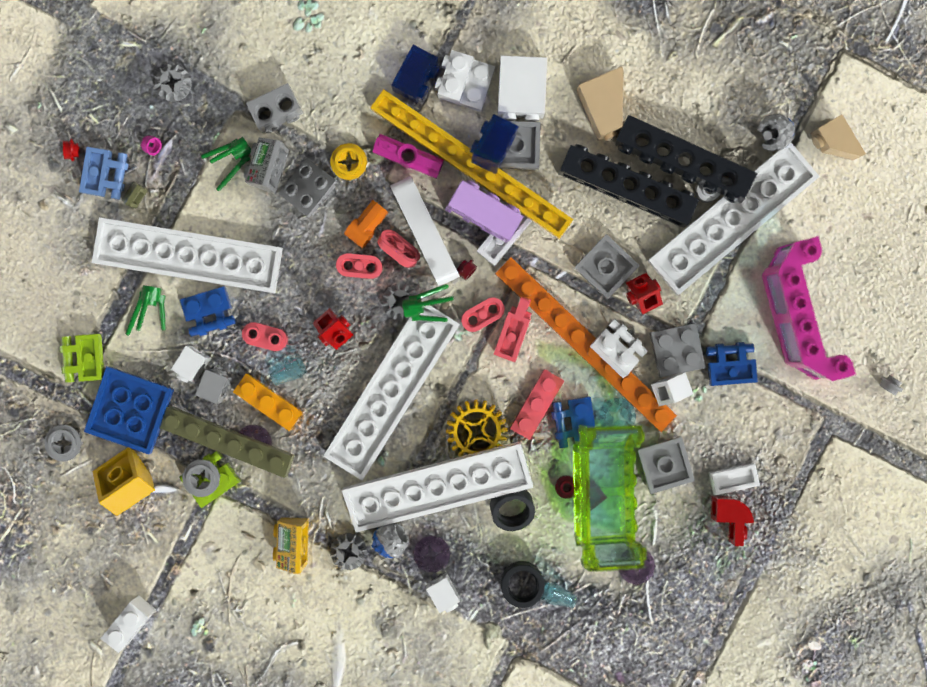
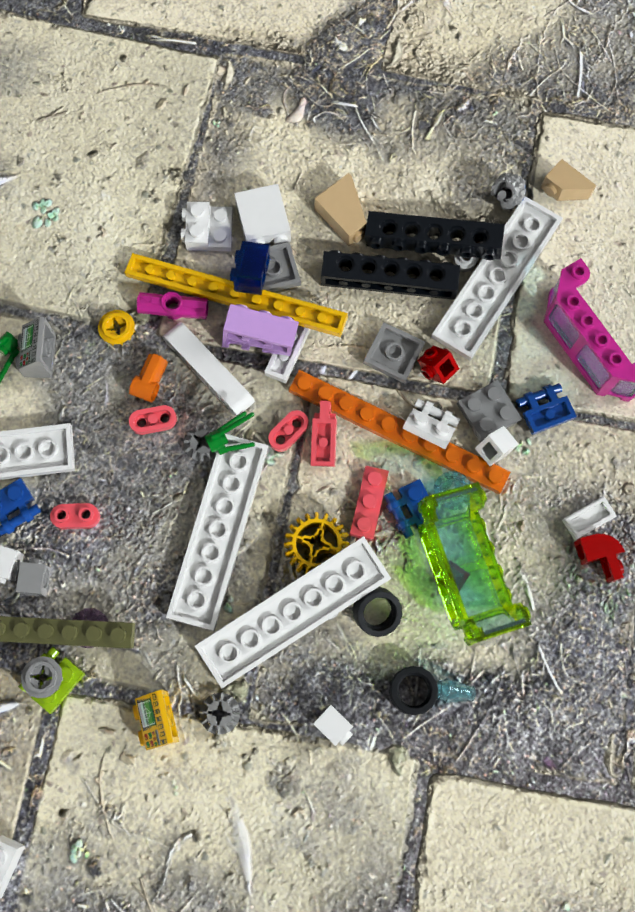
camera: 20 degrees left, 15 degrees down
light orange plate [233,373,303,431] -> none
light grey brick [246,83,303,133] -> none
clear light blue cone [270,357,306,386] -> none
light grey hinge [278,158,337,218] -> none
red brick [312,308,353,350] -> none
light grey piece [371,523,409,558] -> none
coral plate [377,230,420,268] -> none
clear blue brick [391,44,440,104] -> none
clear purple gear [414,536,450,573] -> none
dark red plate [457,260,477,281] -> none
dark red plate [555,475,578,499] -> none
clear purple gear [618,548,656,585] -> none
light grey plate [636,436,695,494] -> none

